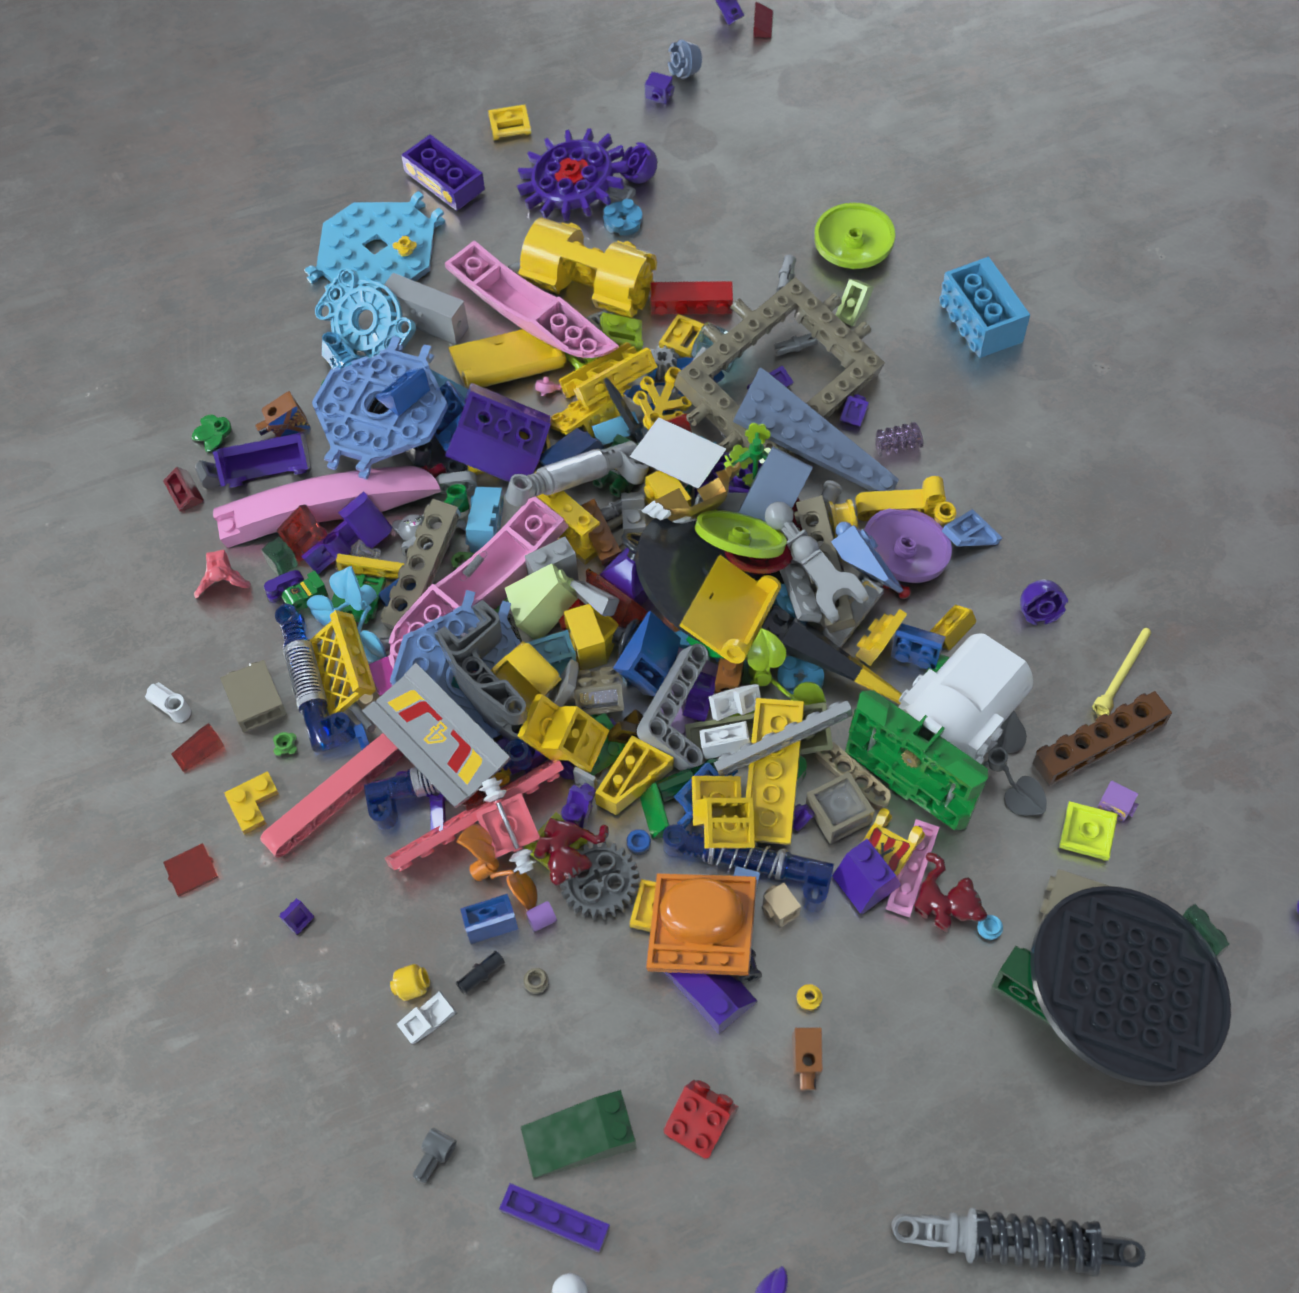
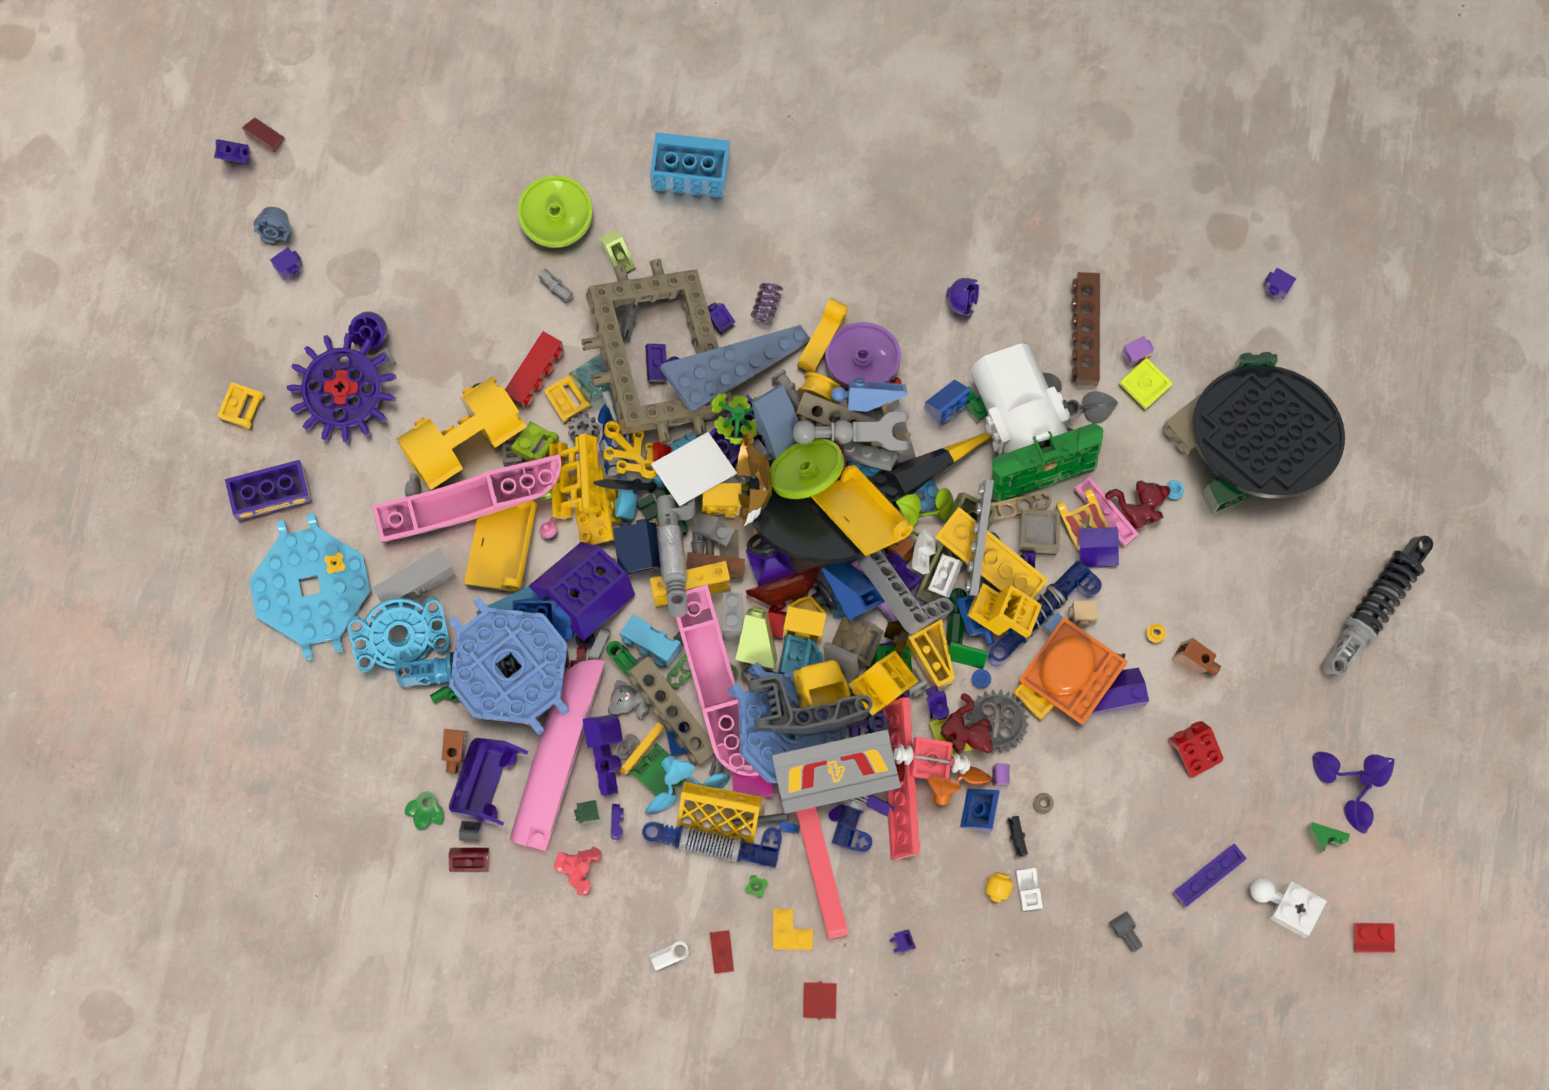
camera: 65 degrees left, 15 degrees up
dark tan brick [220,660,287,733] -> none
clear red plate [277,504,327,562] -> none
green leg [282,570,329,613] -> none
blue slope [375,367,430,416] -> none
light grey piece [460,551,487,581] -> none
dark green slope [520,1090,637,1179] -> none
light grey slope [570,580,620,616] -> none
dark azure plate [603,199,643,236] -> none
yellow plate [855,609,907,666] -> none
yellow slope [929,605,976,650] -> none
yellow cone [934,501,957,528] -> none
medium blue wing [942,509,1002,546] -> none
light yellow piece [1092,628,1151,715] -> none

